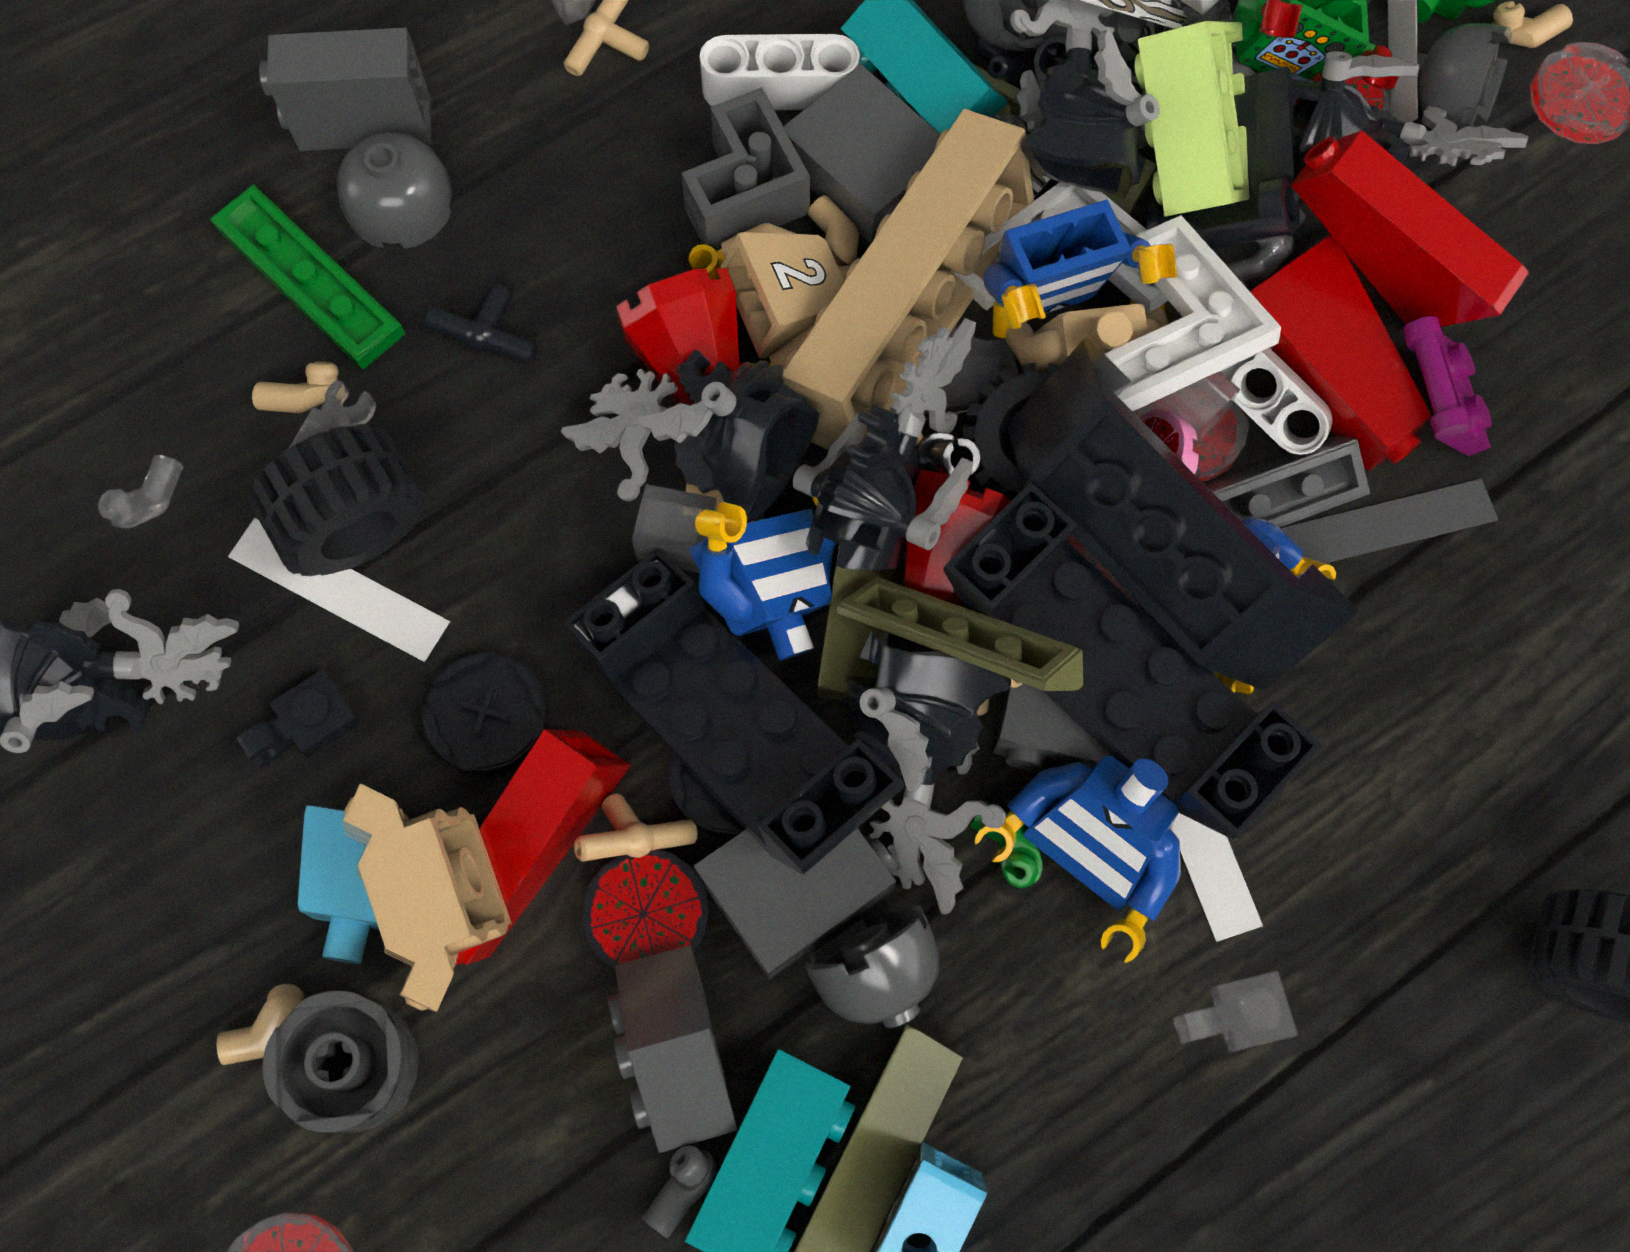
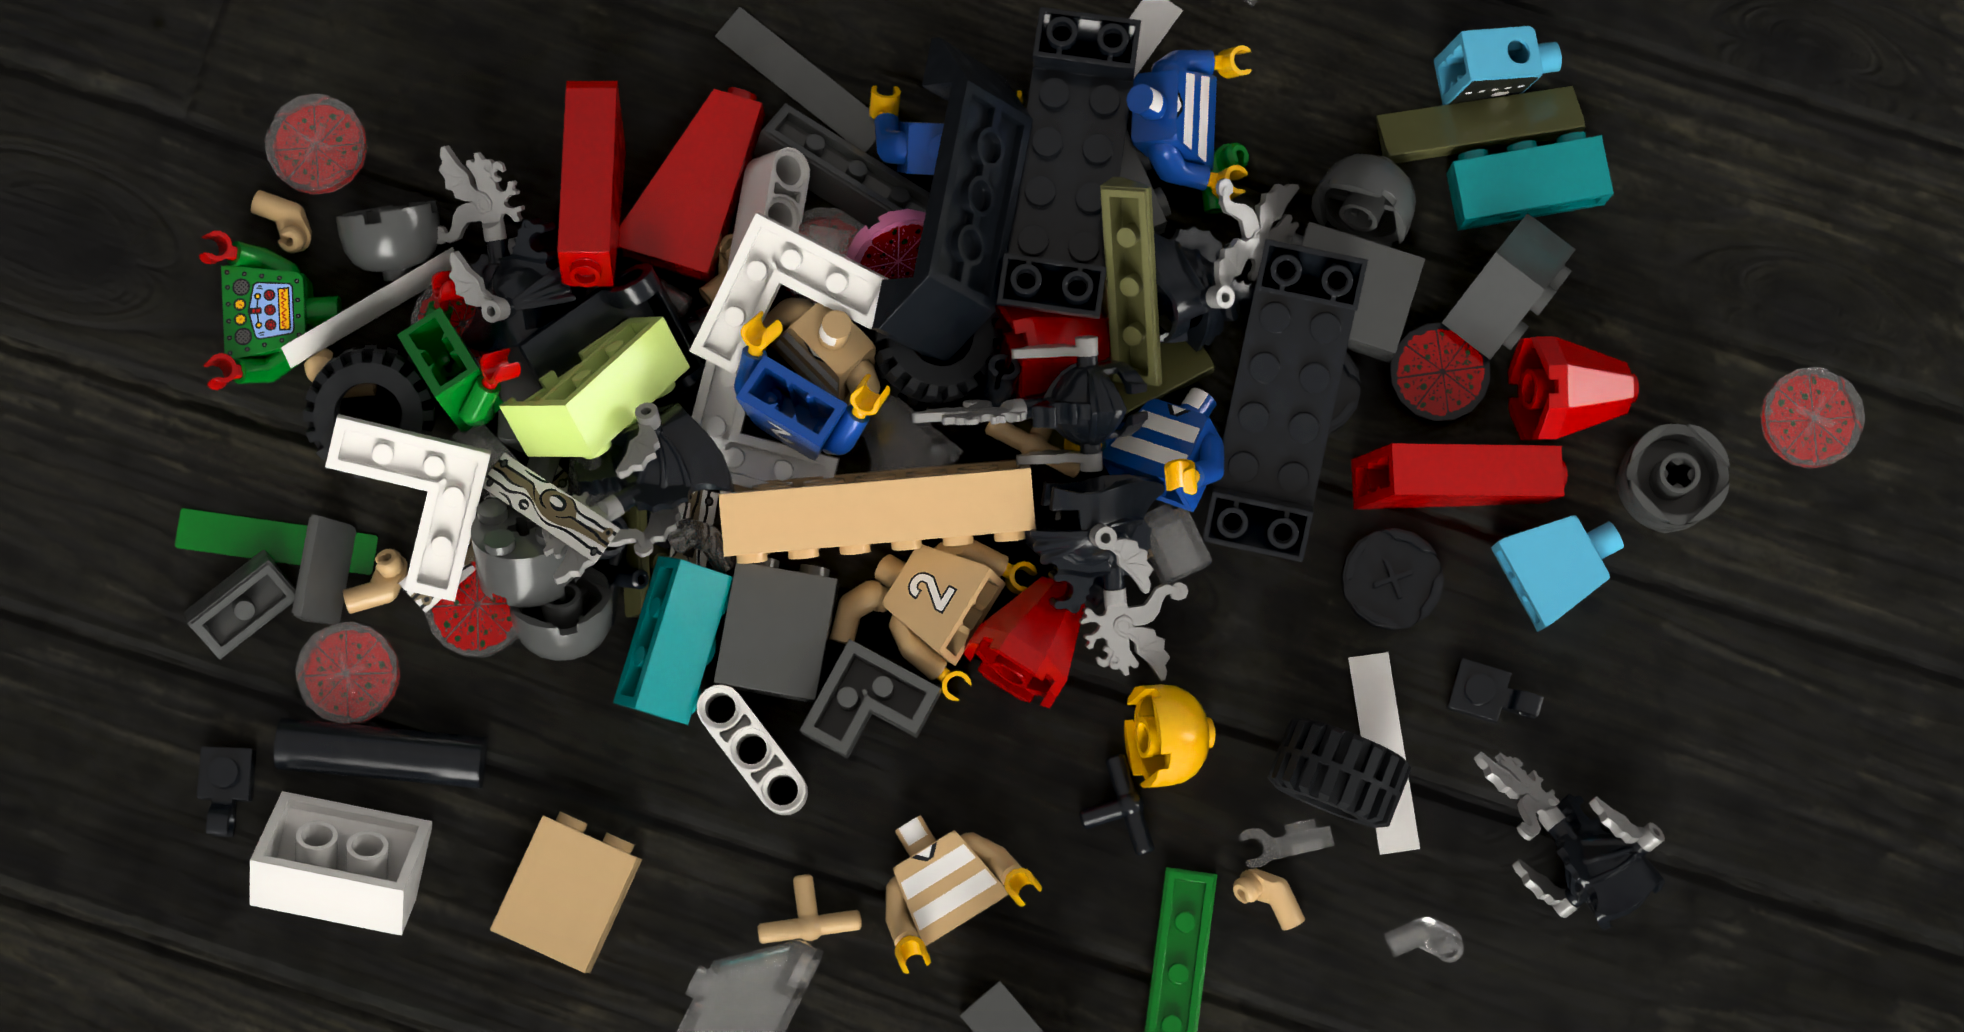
camera: 125 degrees left, 10 degrees up
tan arm [217,984,304,1065] -> none
dark grey cylinder [336,131,453,249] -> none
tan slope [343,784,512,1012] -> none
tan piece [574,794,698,862] -> none
dark grey arm [641,1145,717,1238] -> none
magenta plate [1402,316,1492,456] -> none
none -> torso [885,815,1042,974]
none -> yellow cylinder [1124,684,1215,788]
none -> red cone [1508,336,1639,440]

